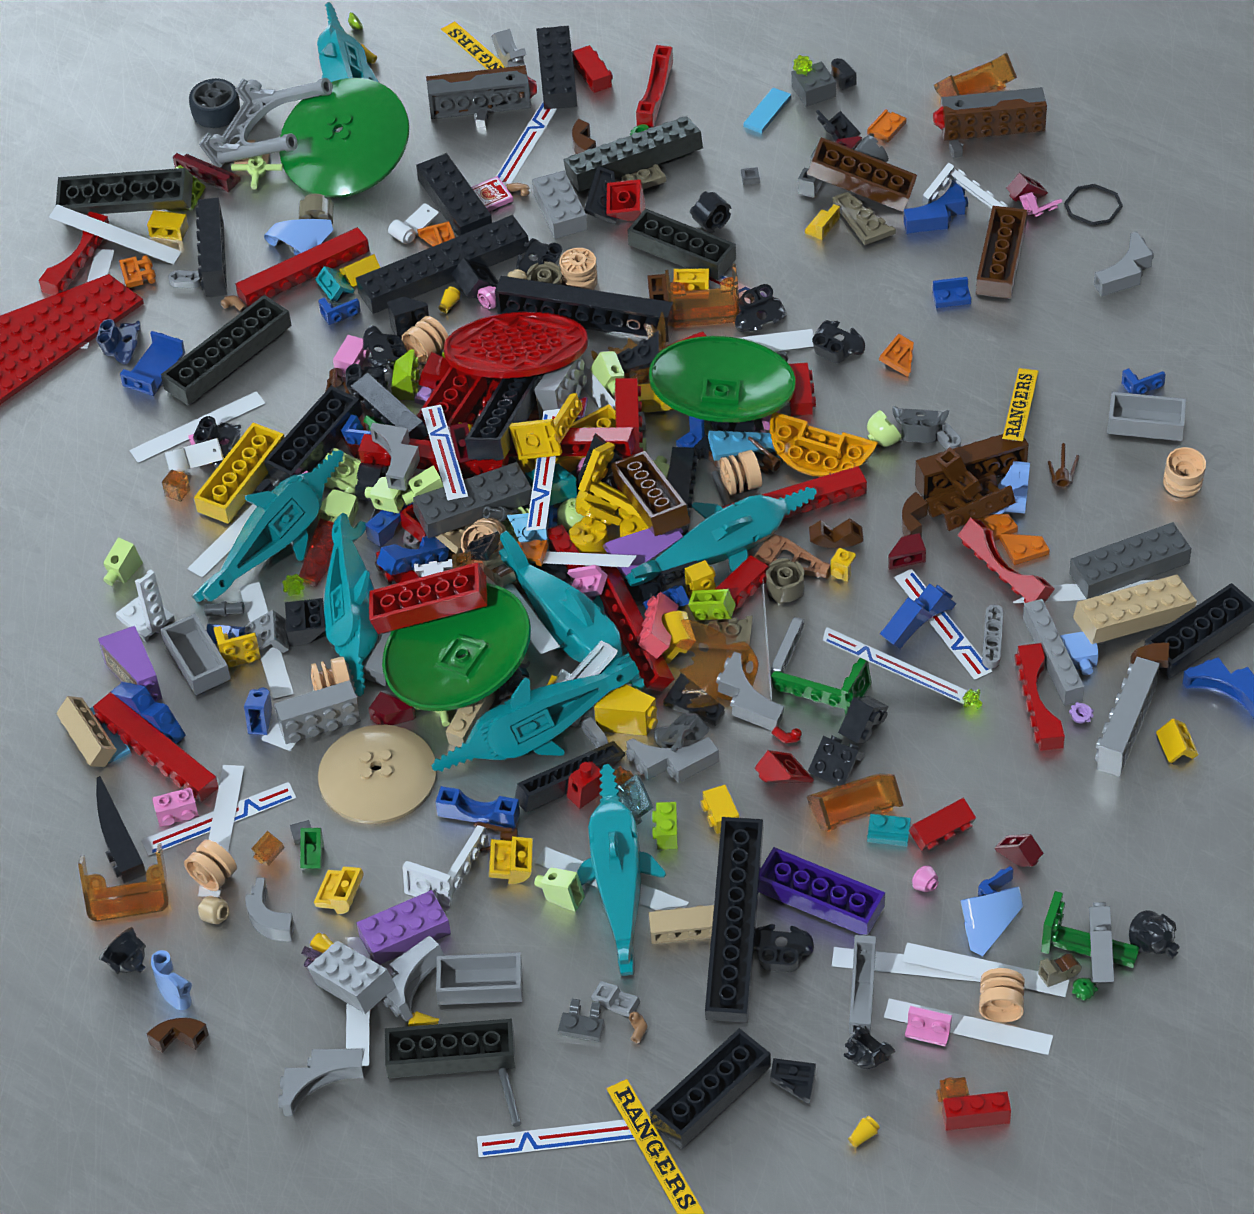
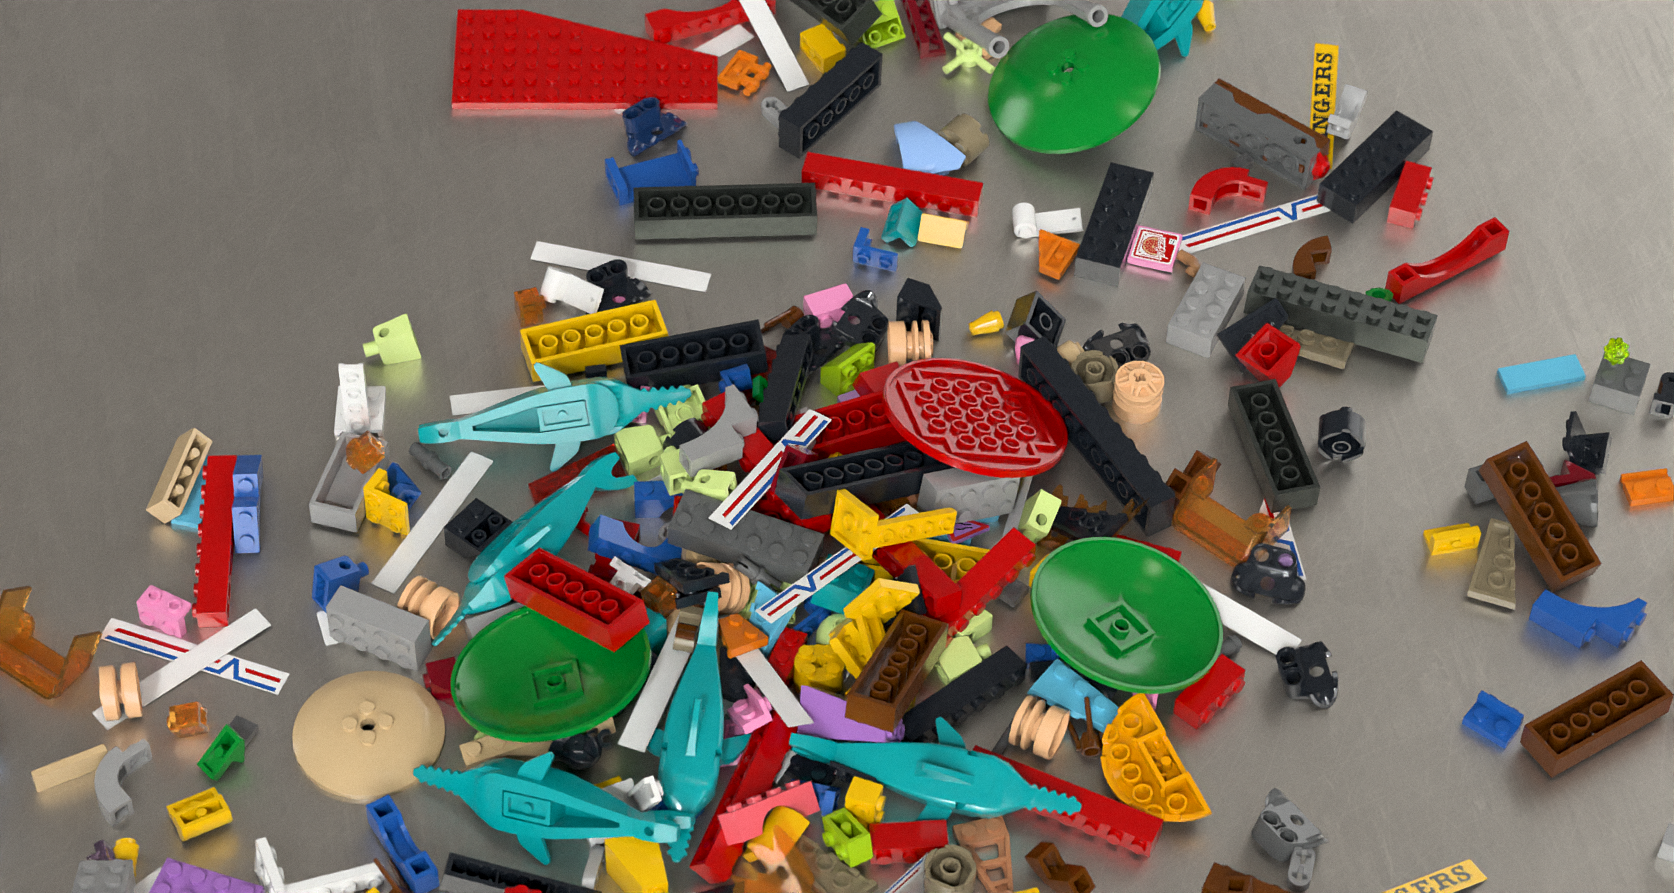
camera: 40 degrees right, 0 degrees up
black slope [96,776,146,884] -> none
medium lavender slope [98,625,162,702] -> none
tan head [198,896,229,925] -> none
medium nougat arm [221,295,247,312] -> none
light grey bracket [244,610,289,653] -> none
clear neon green plant [282,574,304,596] -> none
black brick [356,215,529,314] -> none
yellow brick [673,268,709,300] -> none
flat silver tile [741,167,760,185] -> none
yellowish green cylinder [867,410,902,447] -> none
orange wing [879,334,914,377] -> none
white bracket [922,162,1008,209] -> none
none -> tan tile [31,744,108,793]
none -> clear orange brick [346,430,385,474]
none -> black wing [654,558,730,595]
none -> red arch [1188,167,1268,215]

